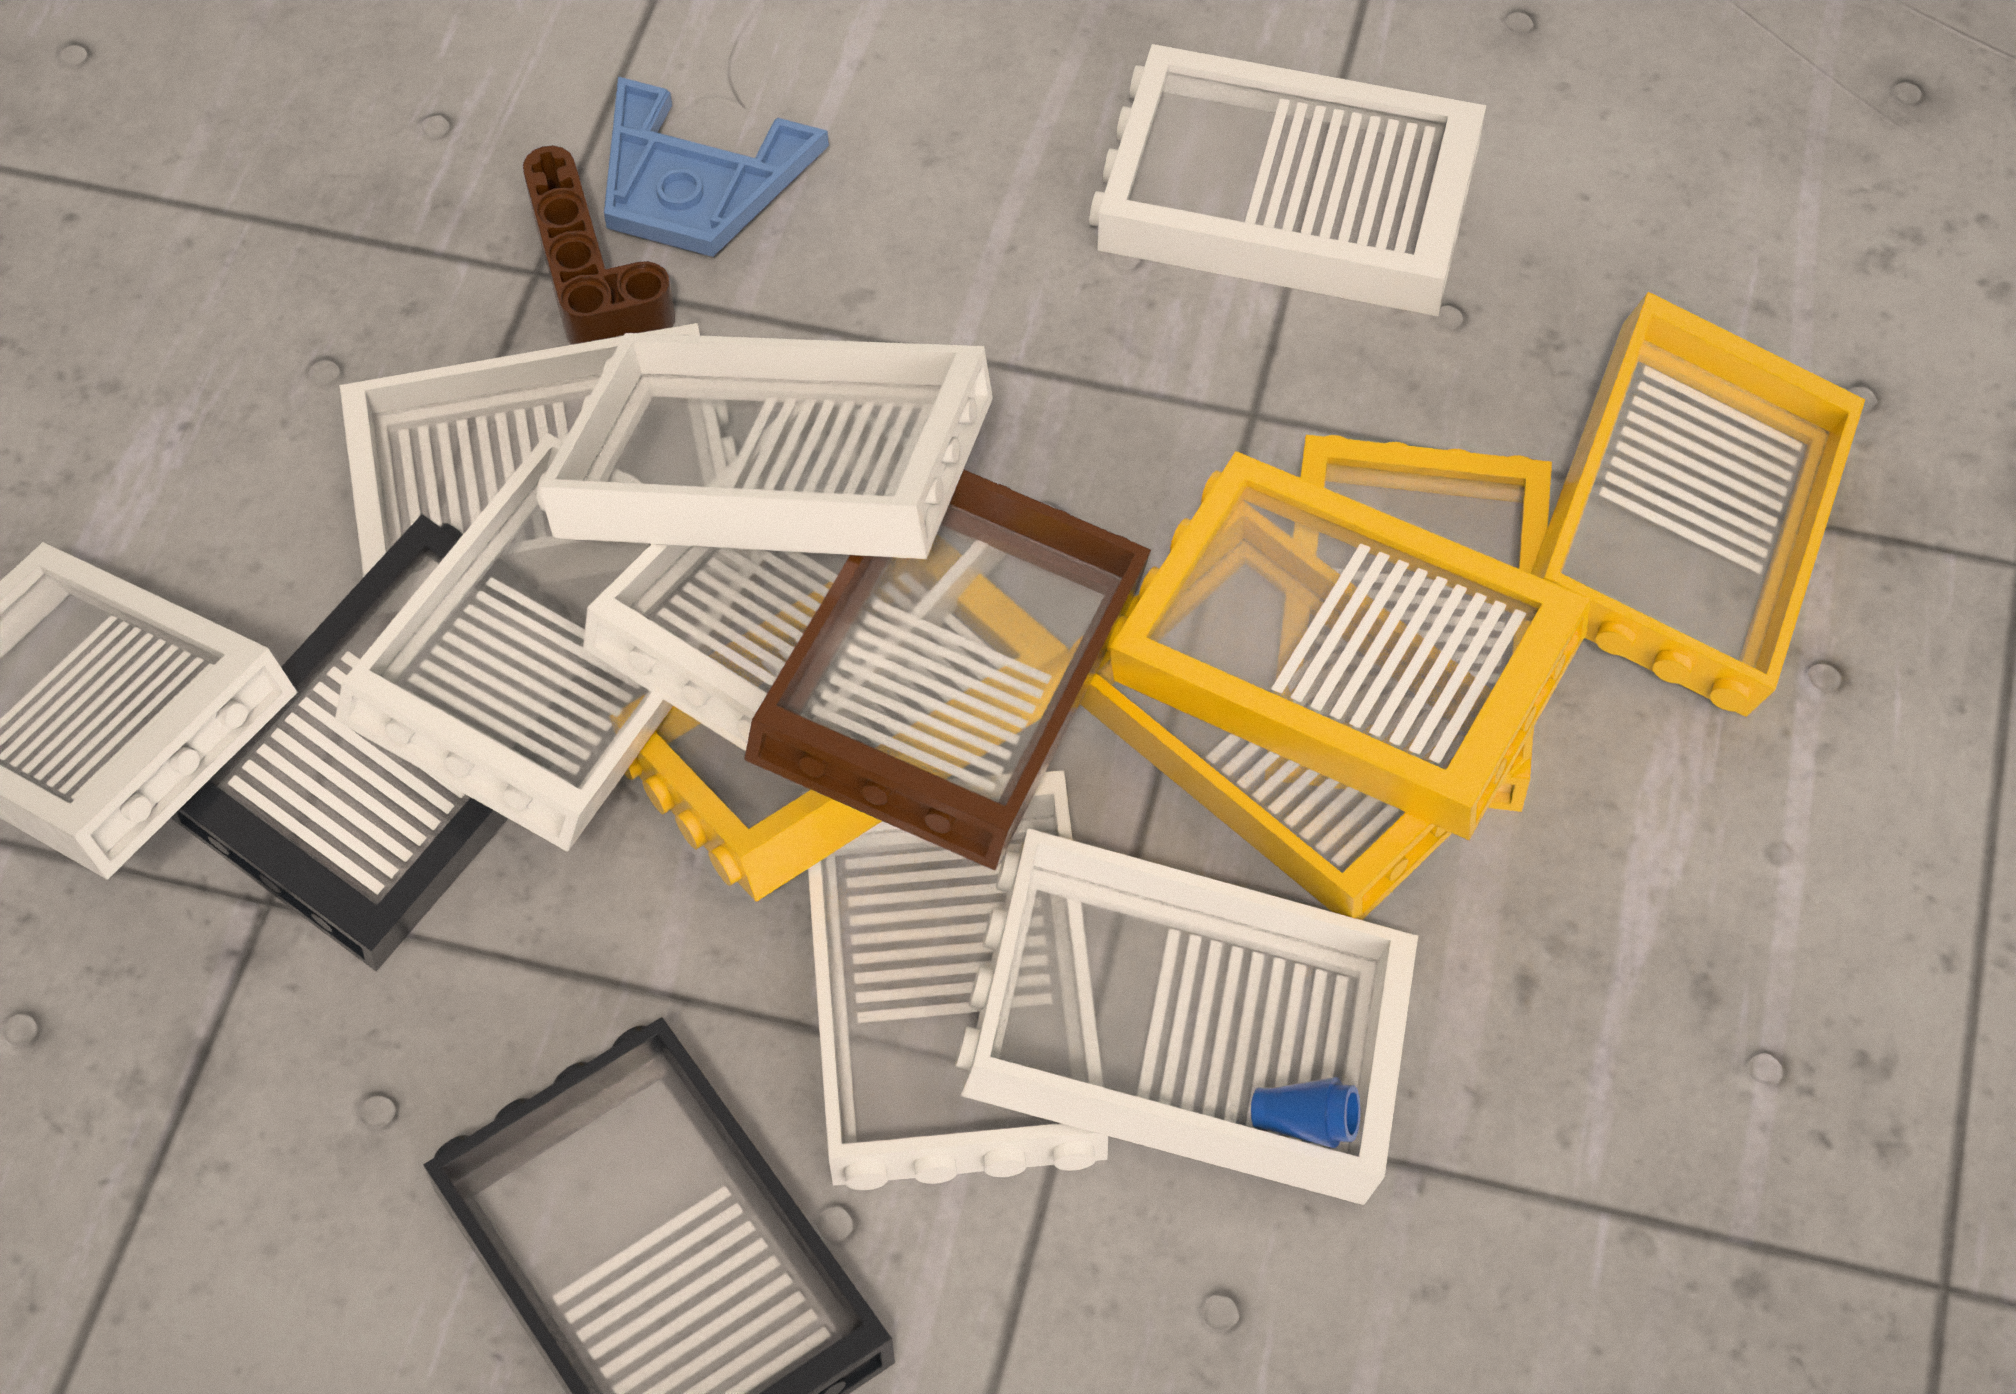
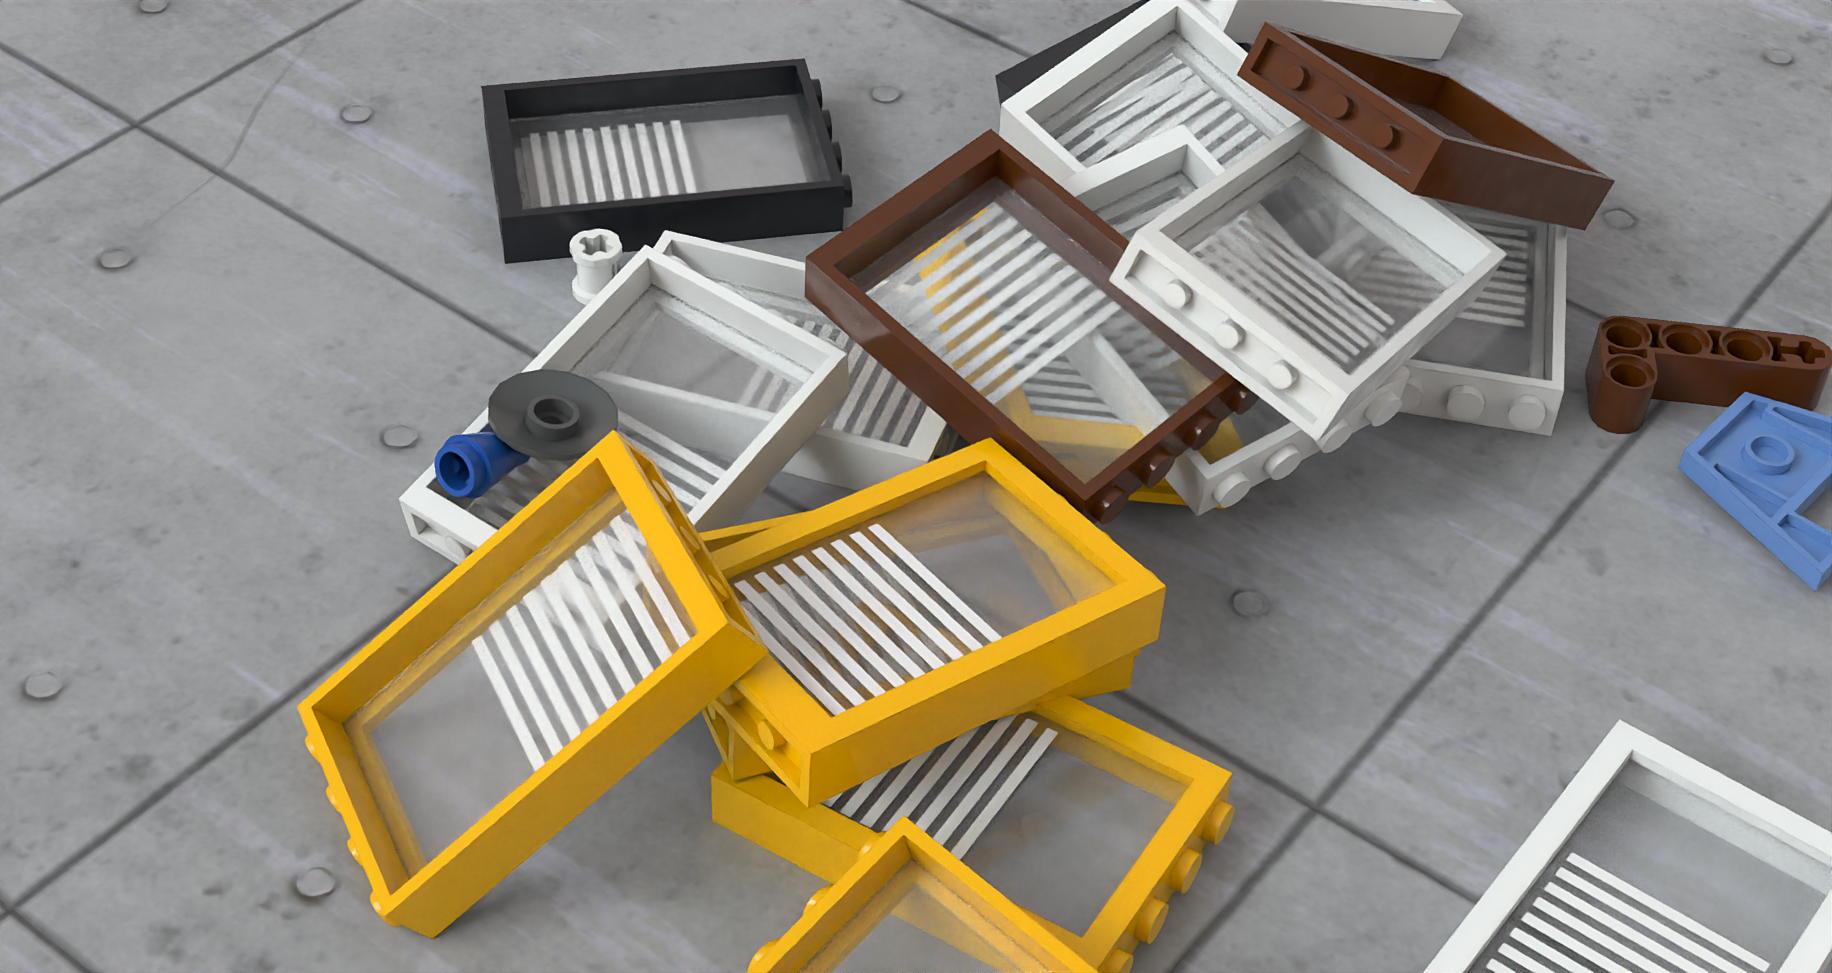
camera: 110 degrees right, 15 degrees down
none -> window [297,429,769,939]
none -> dark grey dish [488,369,618,461]
none -> white bush [570,229,622,305]
none -> reddish brown window [1237,22,1615,231]

